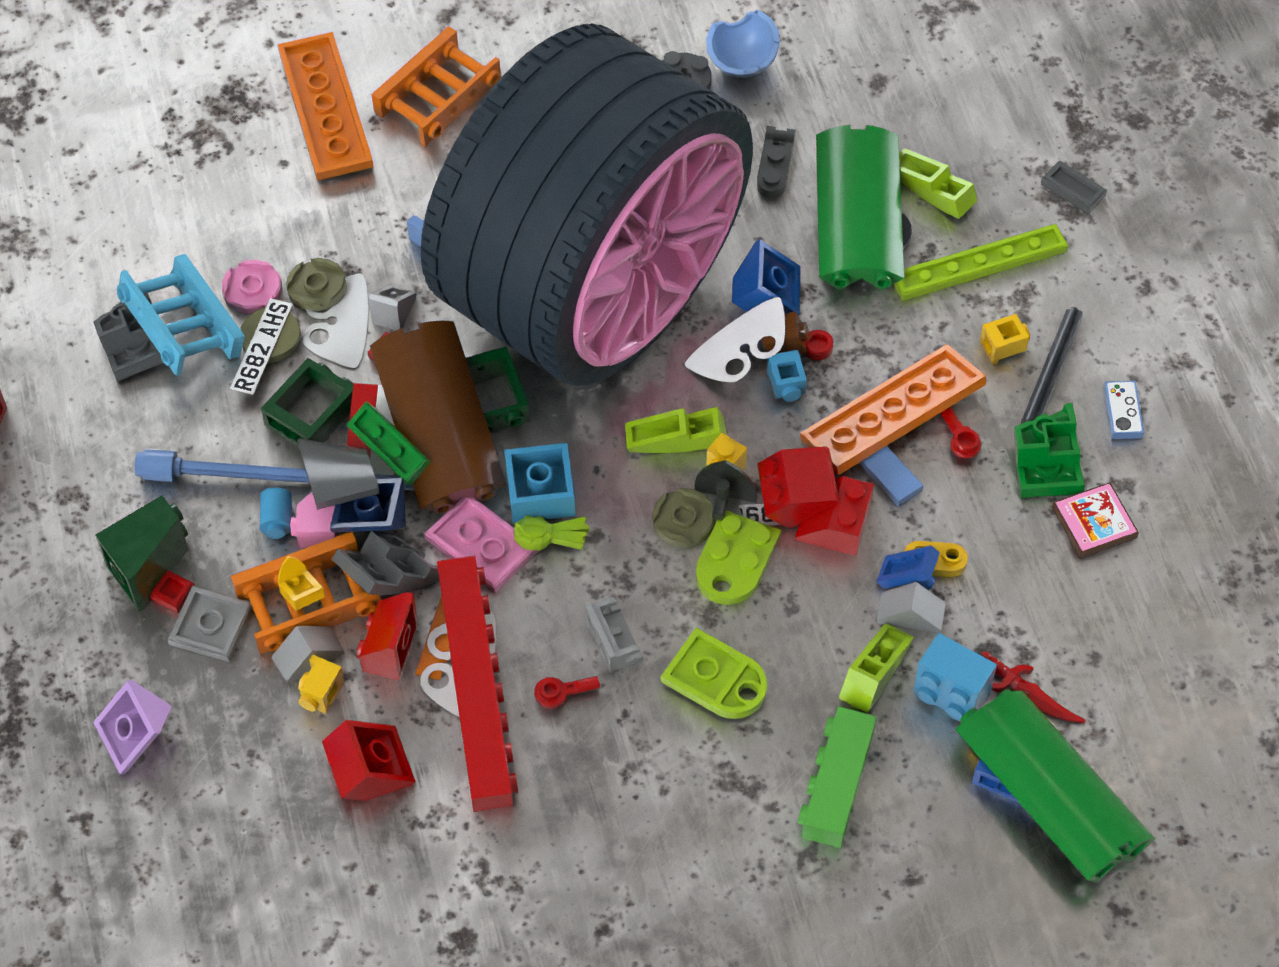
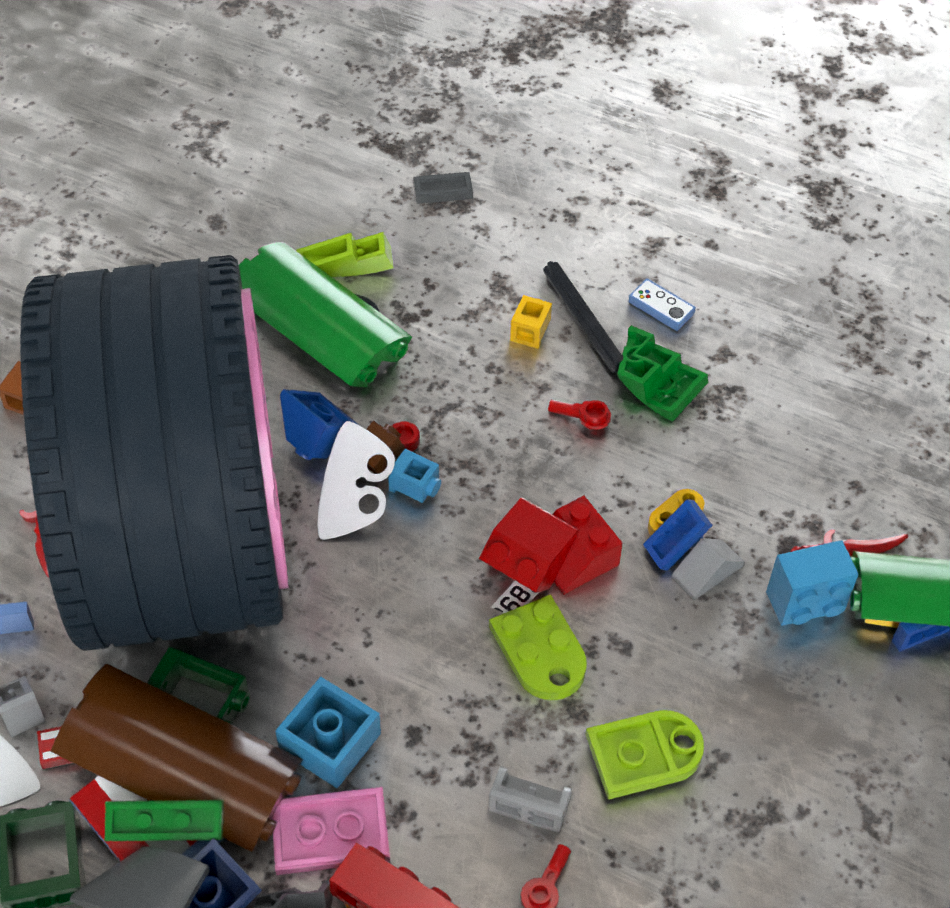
camera: 50 degrees left, 5 degrees down
lime piece [514,515,590,550] -> none
lime slope [625,407,726,453] -> none
olive tile [652,488,716,548] -> none
pearl dark grey shield [694,460,757,520] -> none
light blue cylinder [706,10,780,78] -> none
yellow brick [707,432,747,471] -> none
bright green brick [797,706,877,848] -> none
orange plate [800,344,986,475] -> none
lime slope [839,623,914,713] -> none
medium blue tile [859,446,923,507] -> none
lime tile [894,224,1068,301] -> none
tile [1052,482,1139,558] -> none

